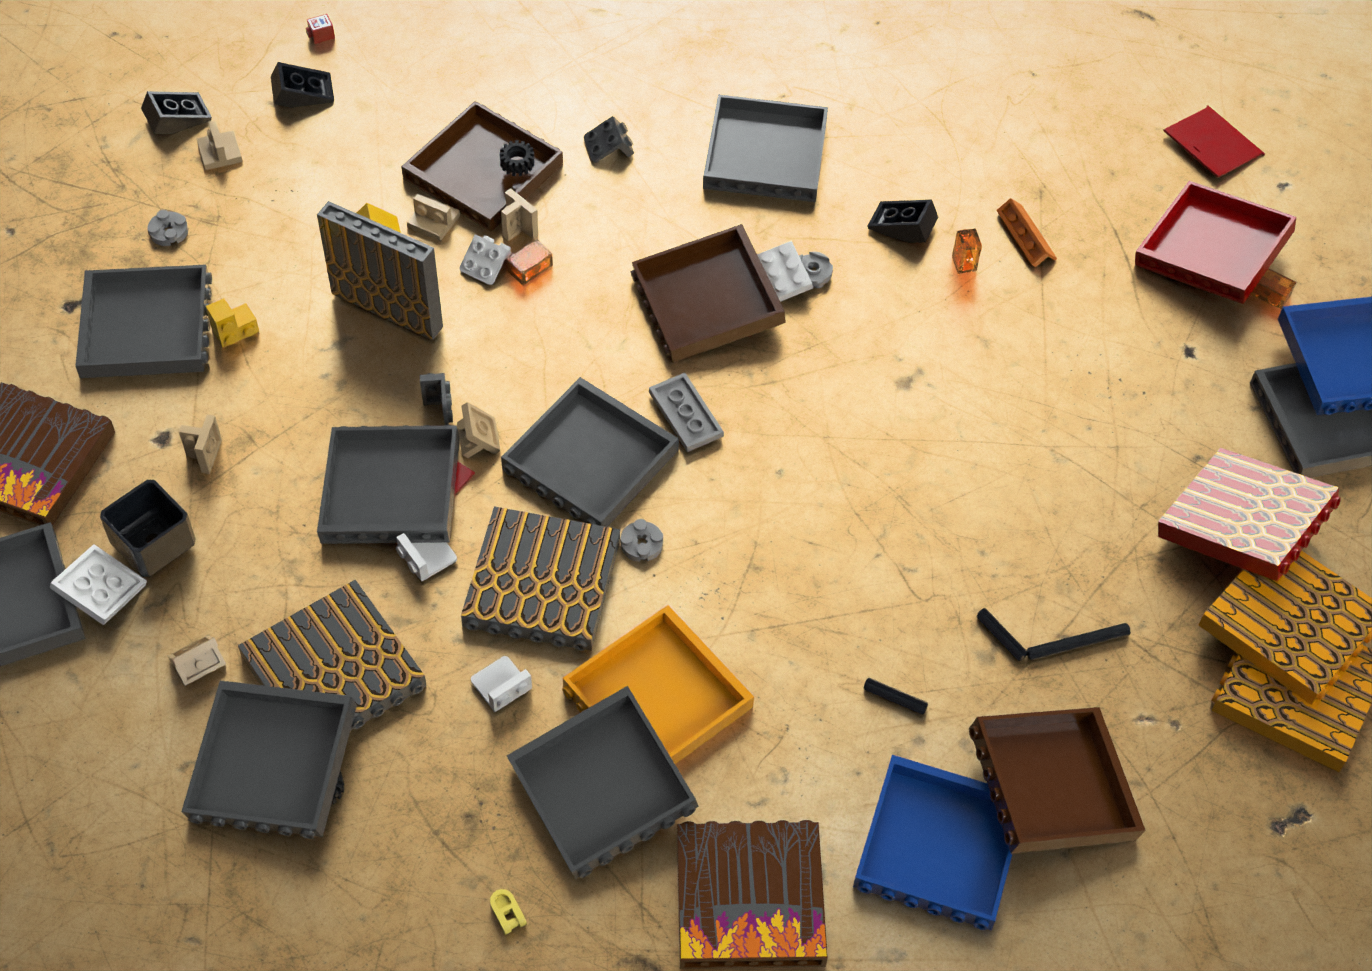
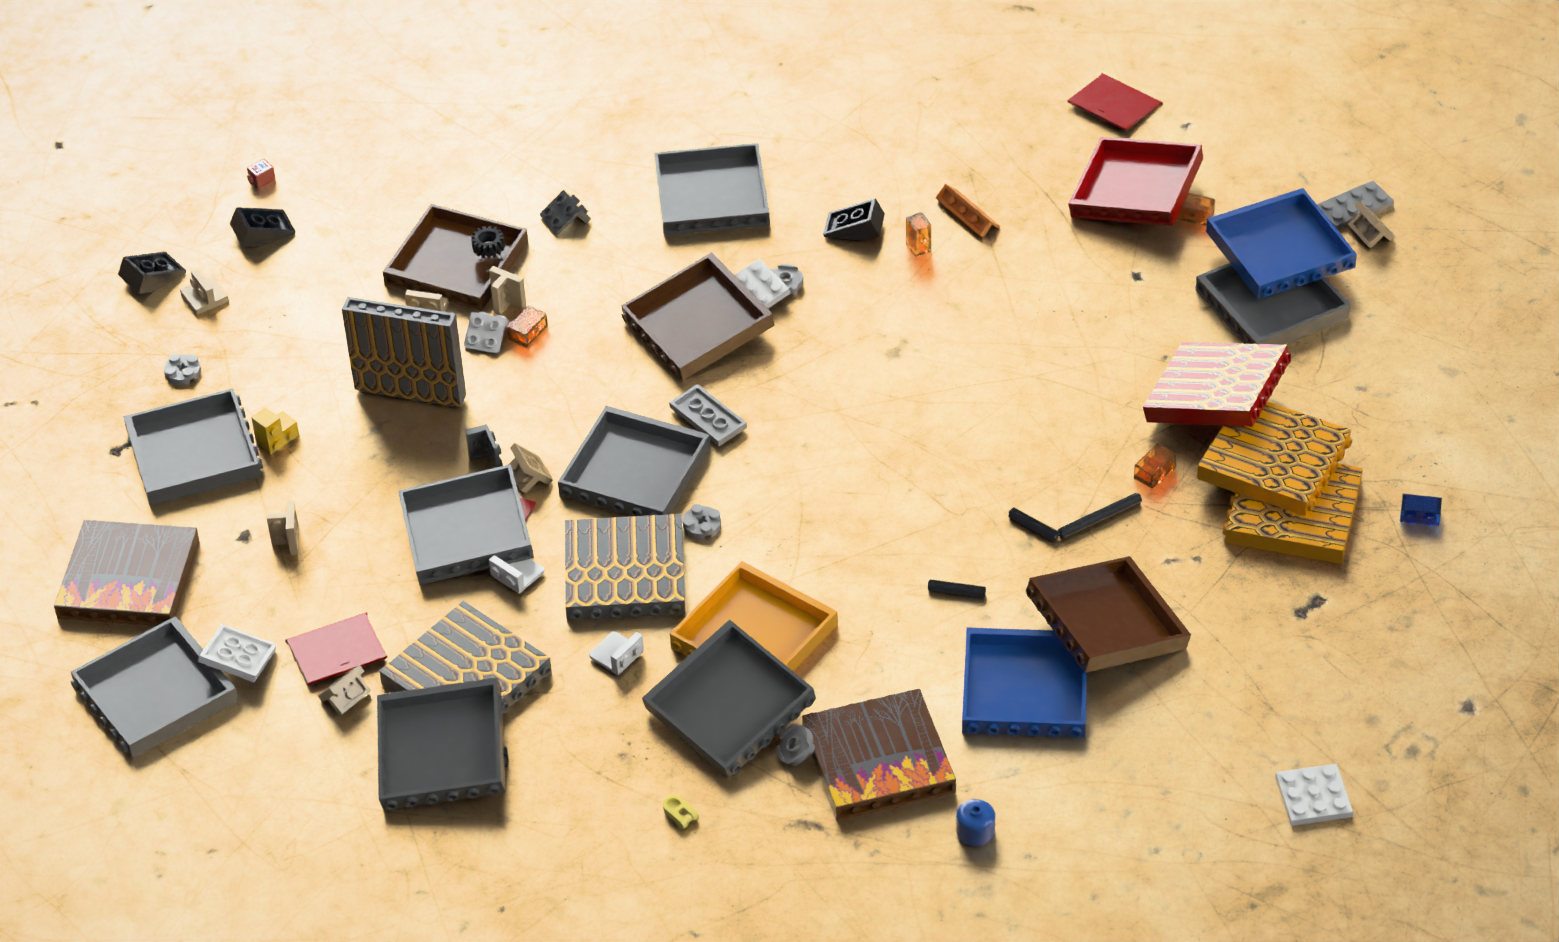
camera: 10 degrees left, 10 degrees down
black plate [100,480,196,577] -> none
none -> piece [285,612,388,685]
none -> light grey plate [777,724,815,767]
none -> clear orange brick [1134,443,1176,489]

